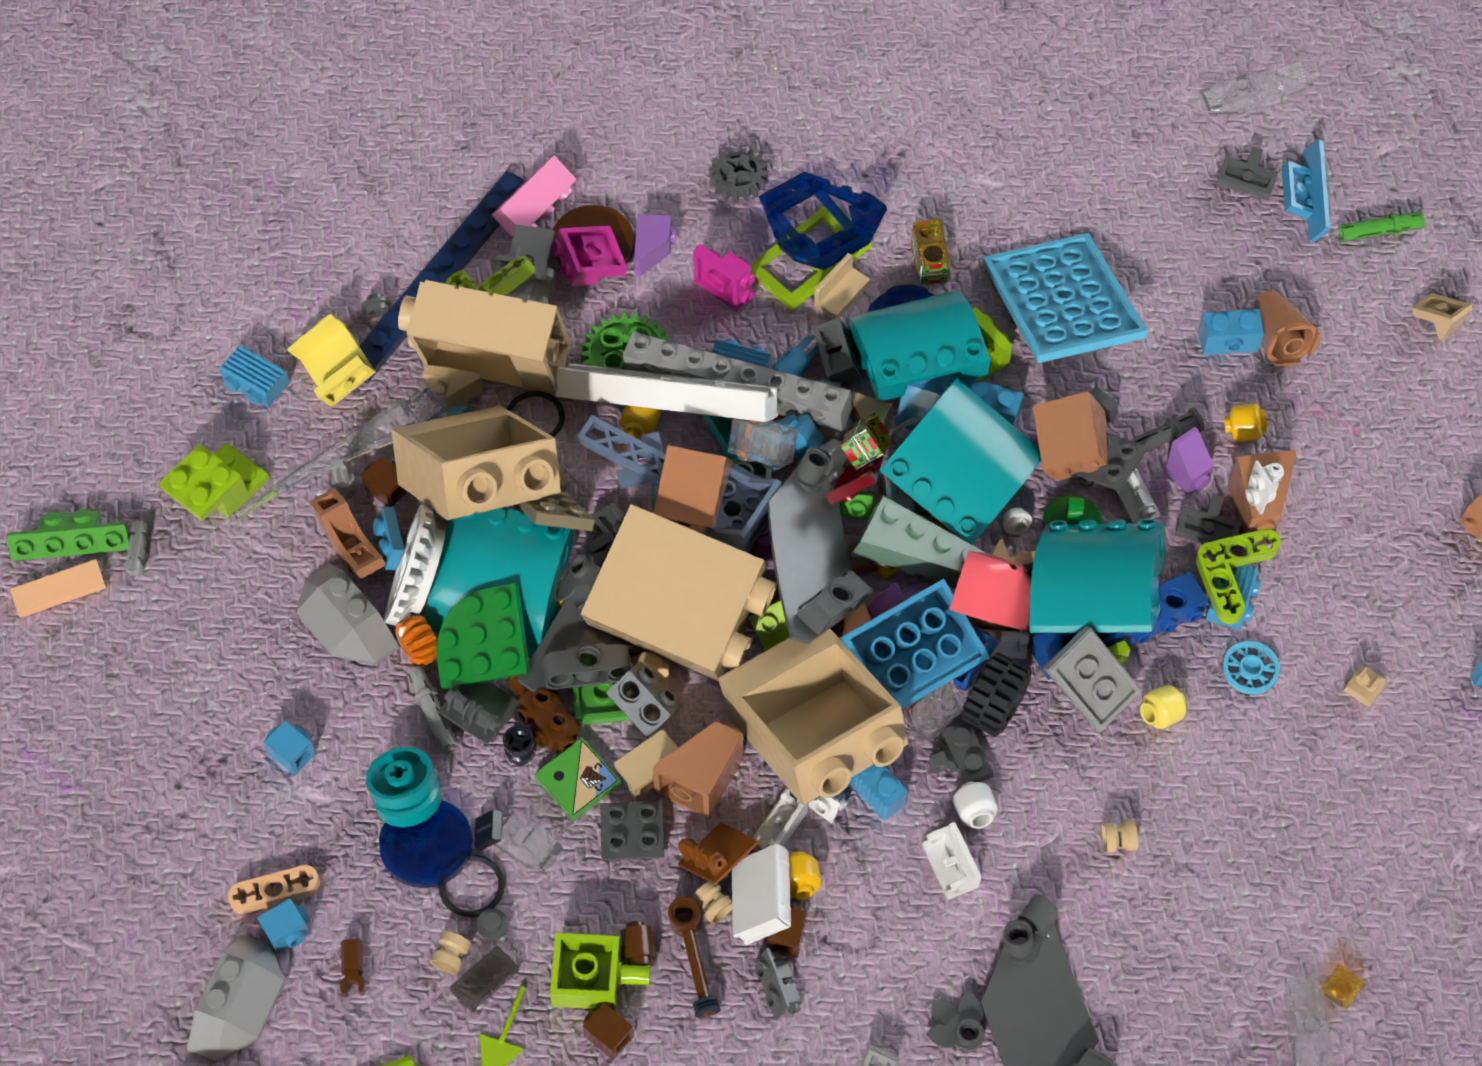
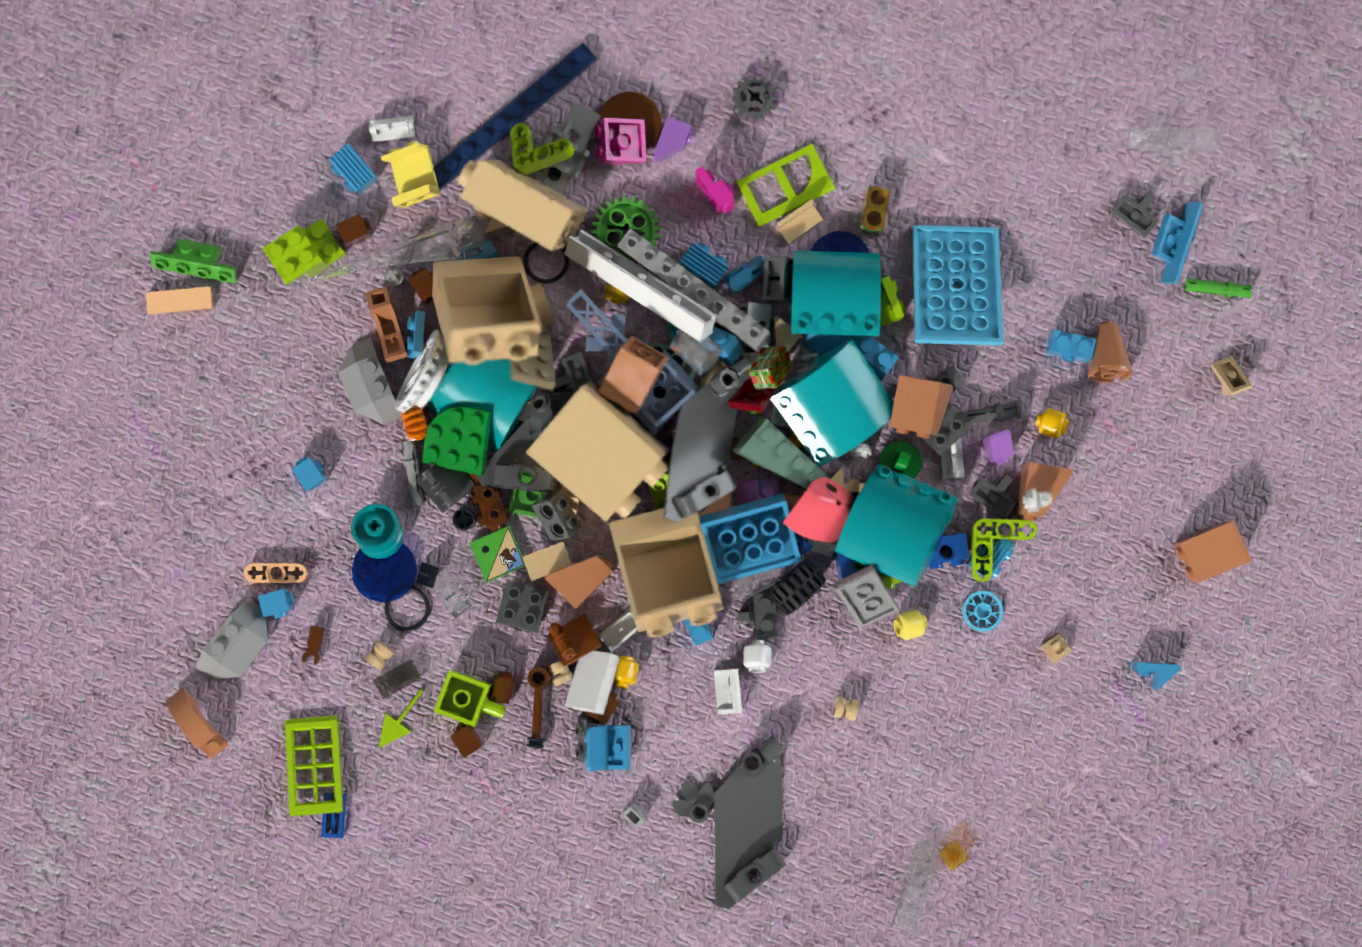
camera: 15 degrees right, 25 degrees up
light grey axle [125,520,149,576] -> none
dark grey plate [362,293,391,317] -> none
dark grey plate [477,909,509,940] -> none
bright pink brick [491,155,577,237] -> none
clear blue windscreen [759,172,887,270] -> none
none -> reddish brown brick [336,214,372,248]
none -> white hinge [369,116,415,142]
none -> dark azure bracket [585,725,631,772]

